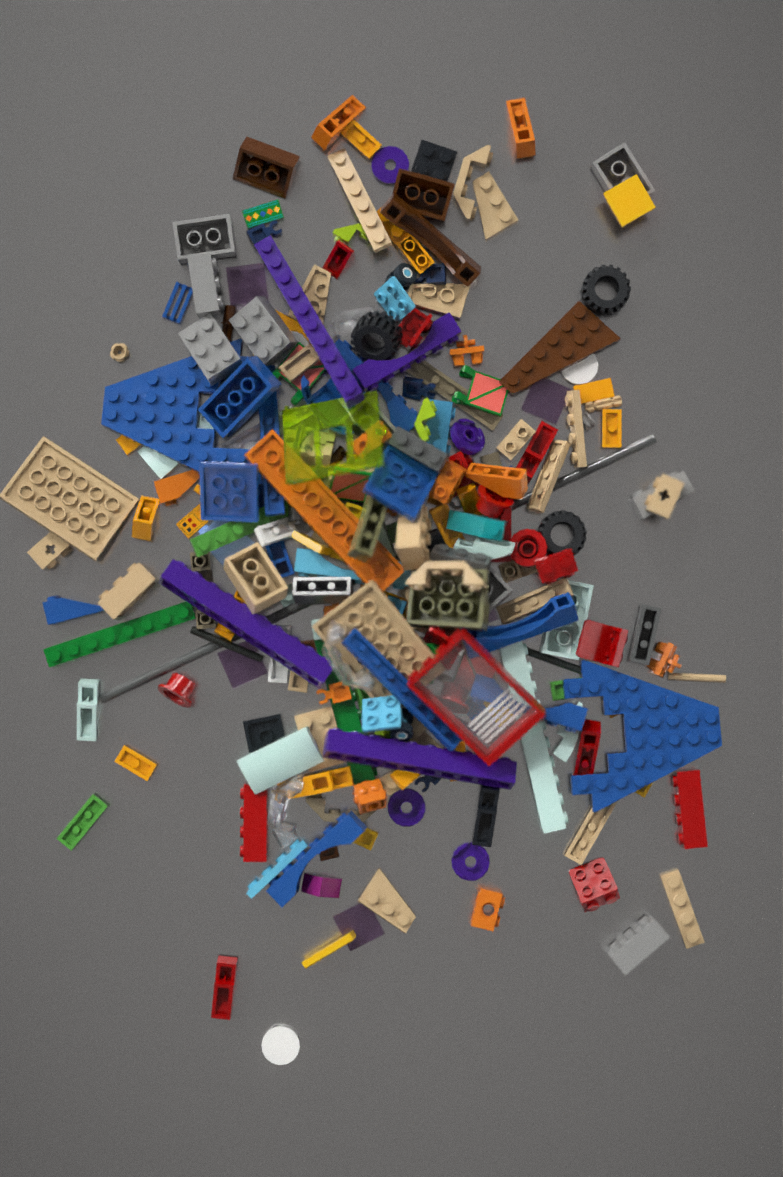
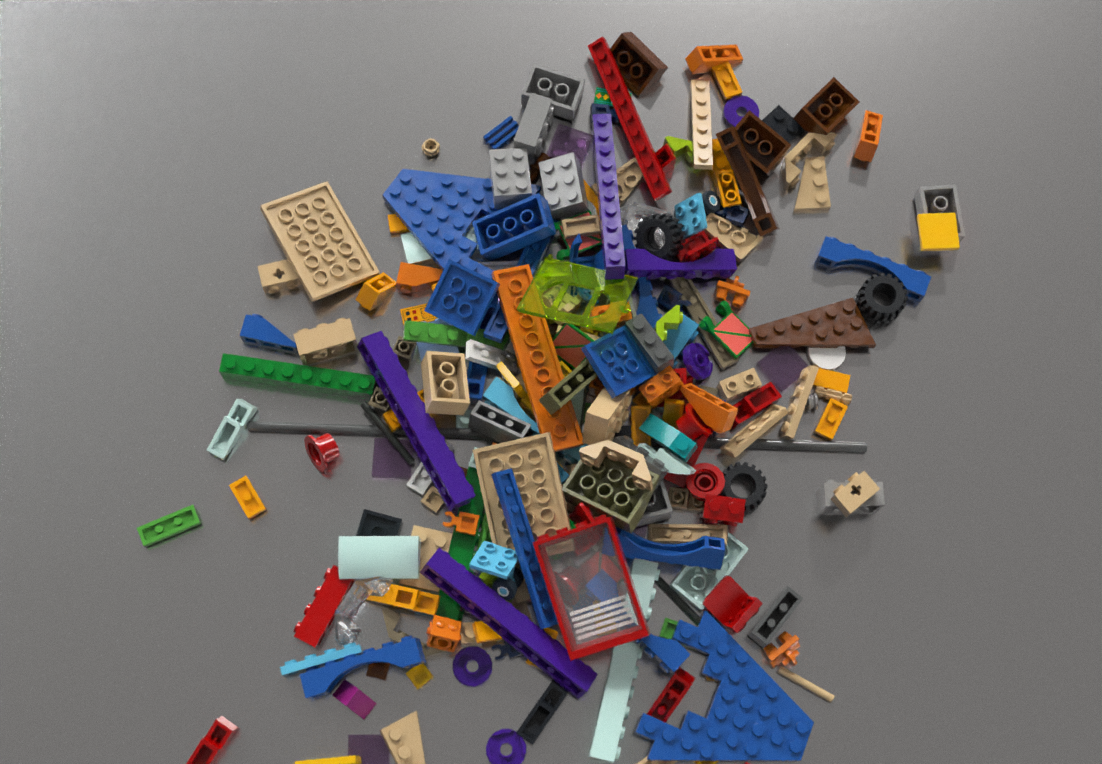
camera: 15 degrees right, 15 degrees down
clear slope [322,620,375,691] -> none
light aqua slope [552,701,583,762] -> none
none -> red plate [588,36,672,201]
none -> reddish brown slope [793,77,860,135]
none -> blue arch [815,236,932,302]

